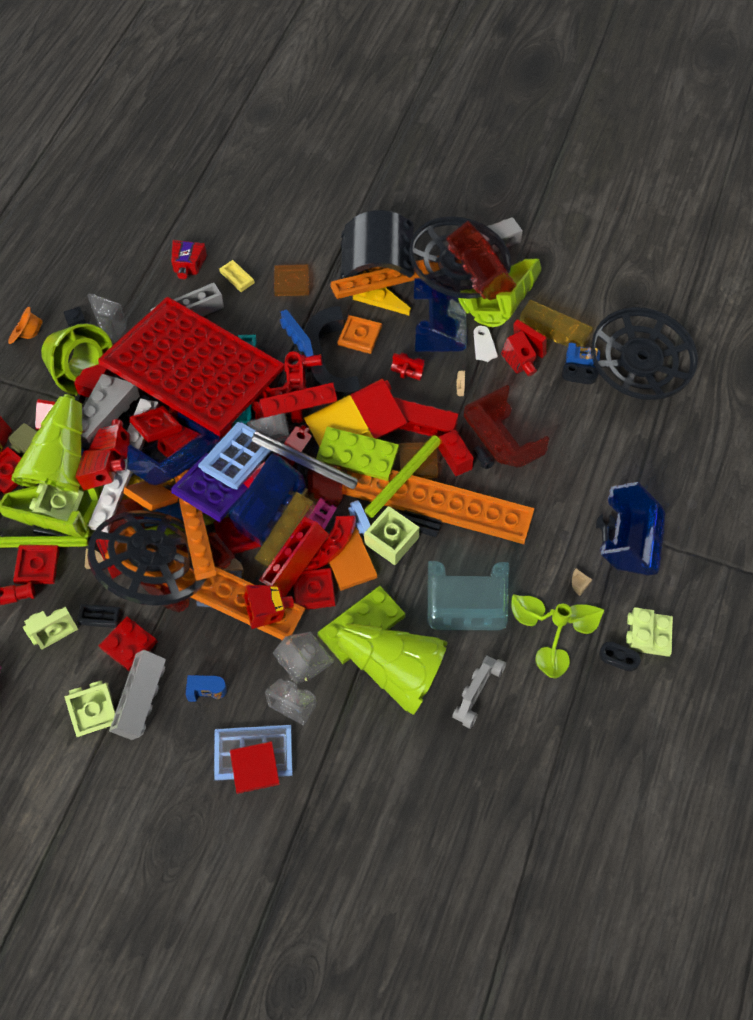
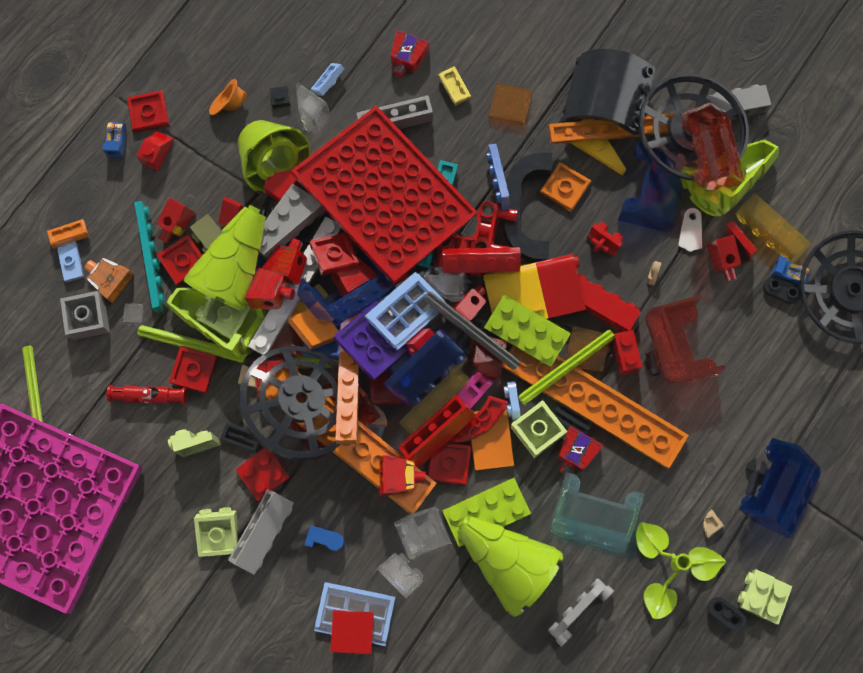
camera: 20 degrees right, 15 degrees up
none -> light blue plate [310,63,345,96]
none -> torso [558,426,603,477]

